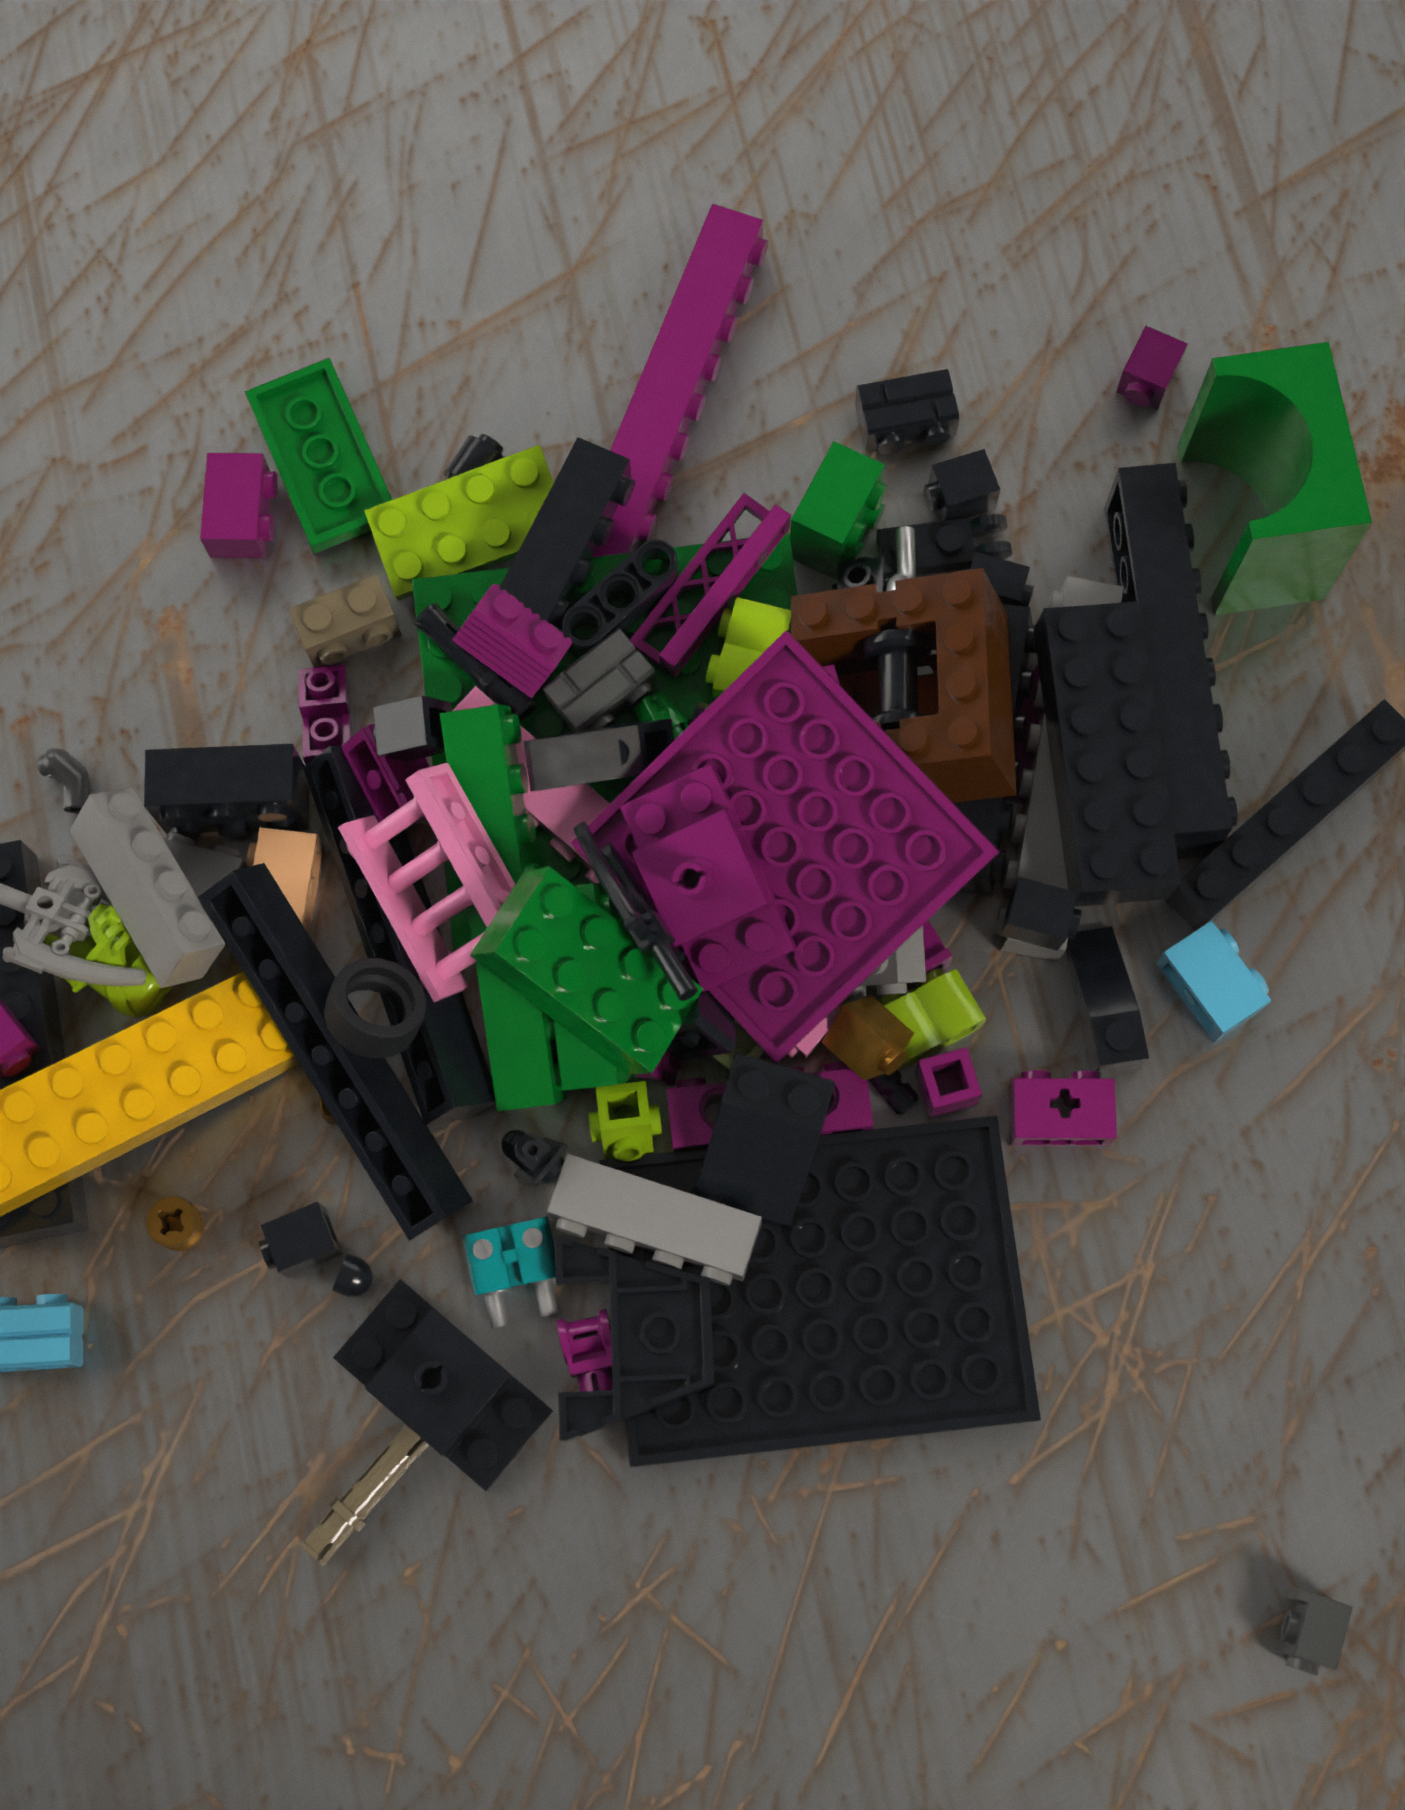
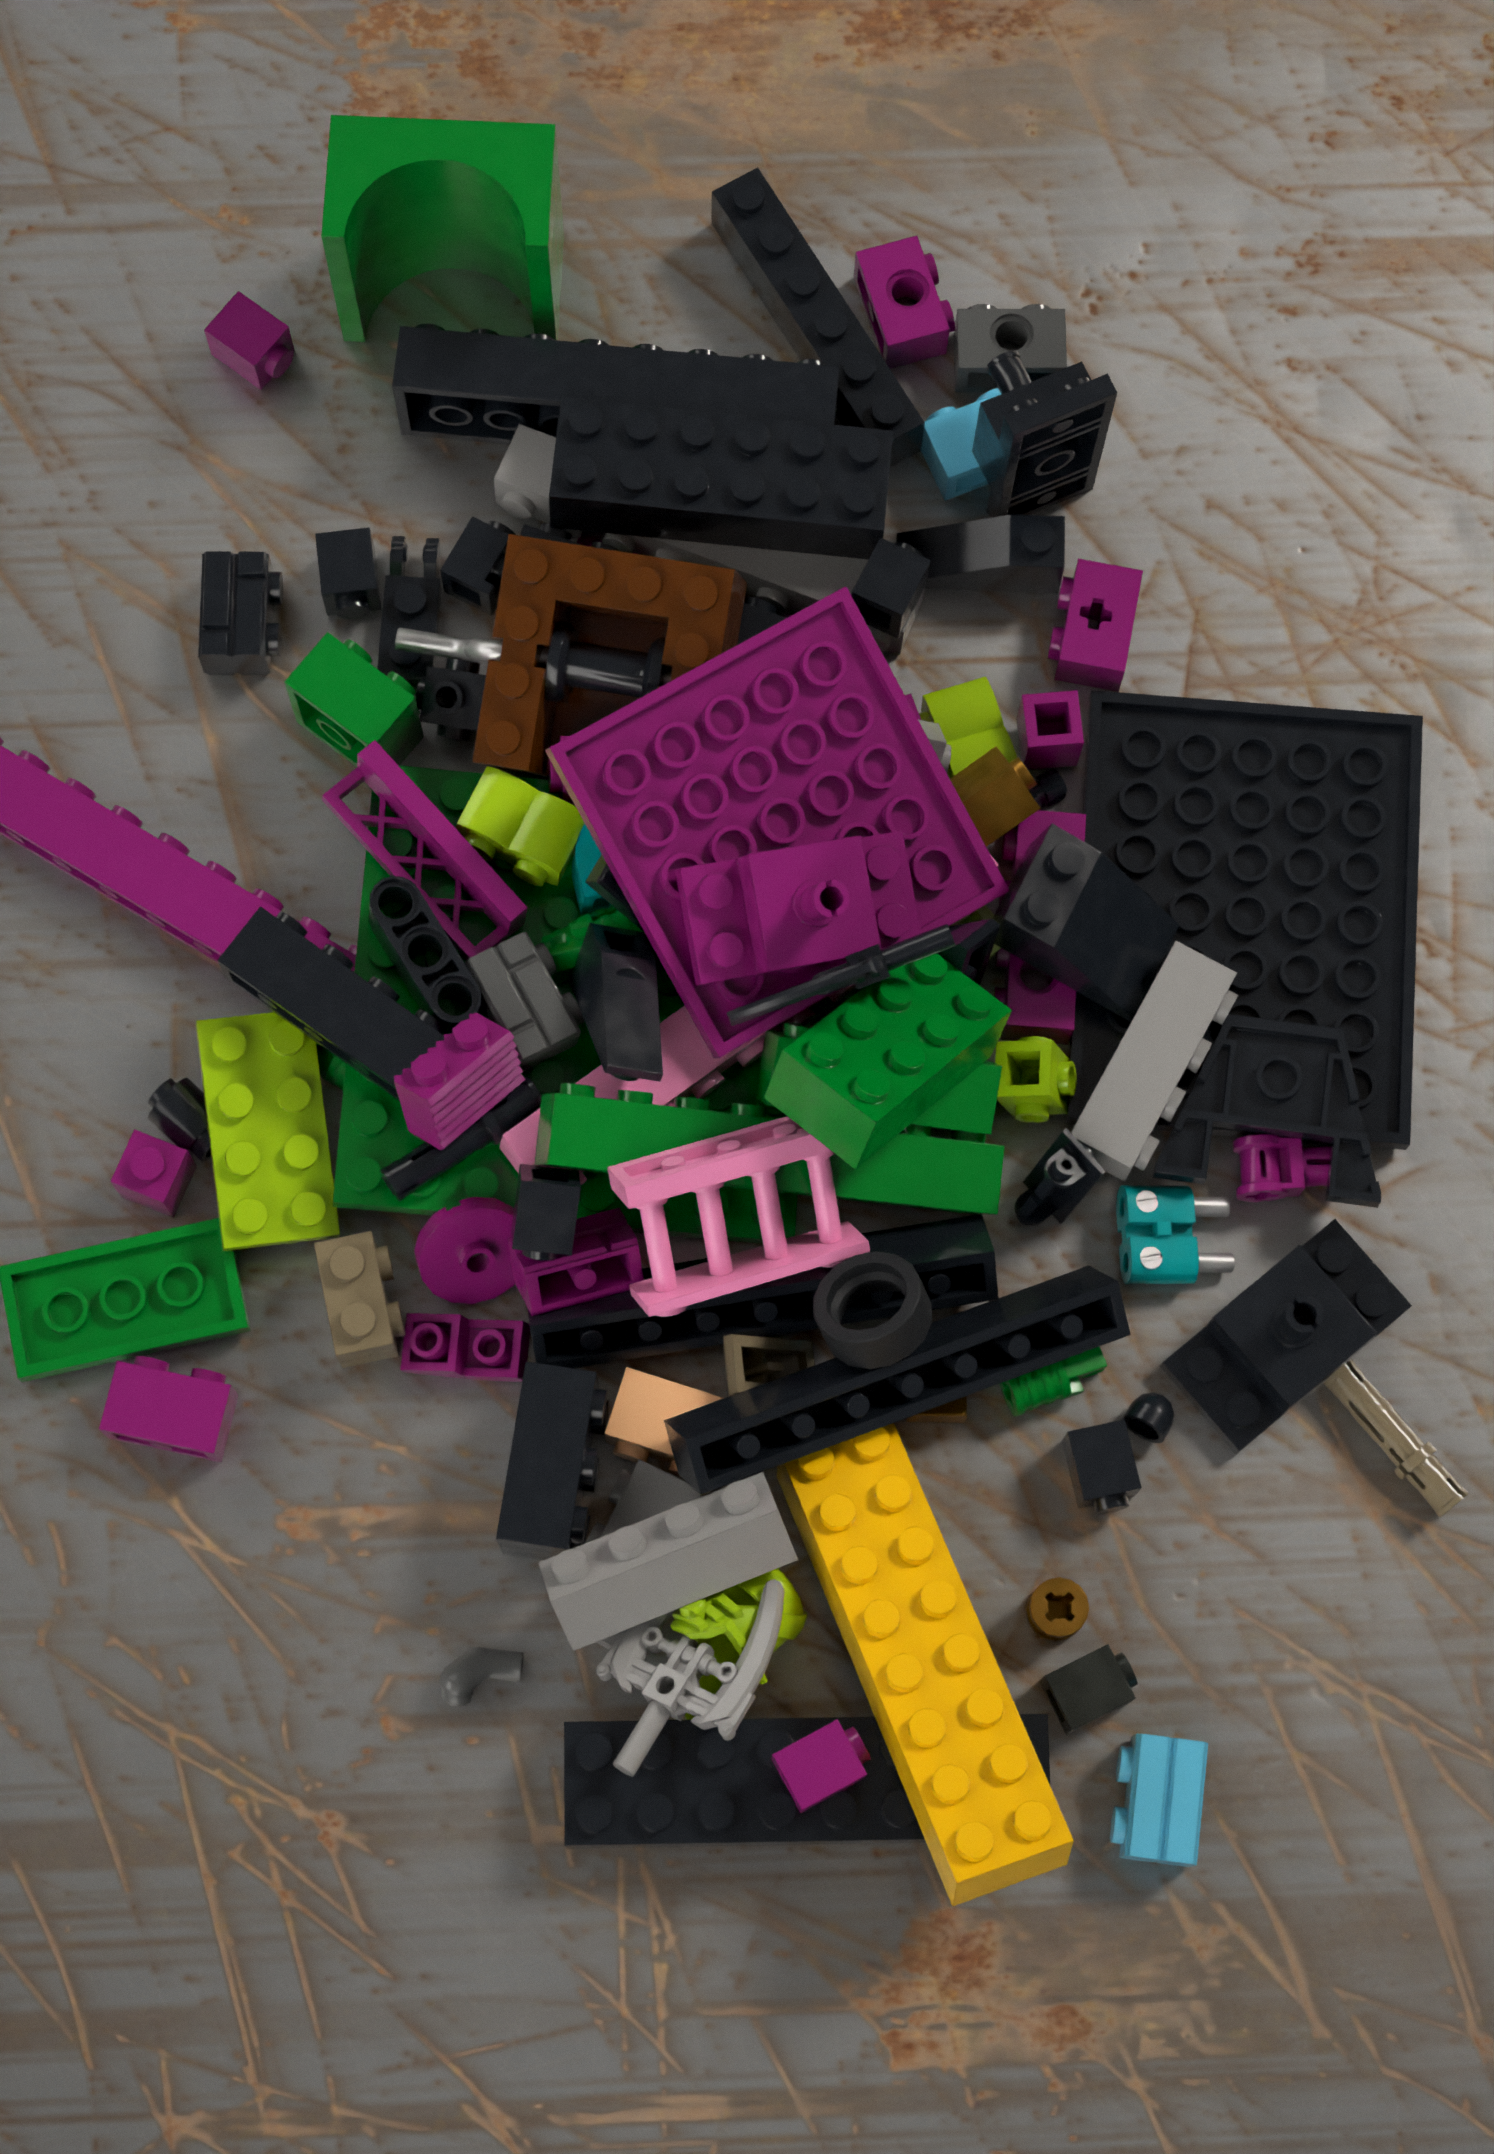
camera: 85 degrees left, 0 degrees up
none -> magenta brick [110,1129,197,1218]
none -> magenta plate [414,1197,515,1304]
none -> dark tan slope [723,1334,815,1397]
none -> magenta brick [854,235,955,369]
none -> dark grey brick [954,304,1067,392]
none -> black brick [972,350,1118,518]
none -> green hinge [999,1346,1107,1417]
none -> pearl dark grey brick [1039,1644,1138,1735]

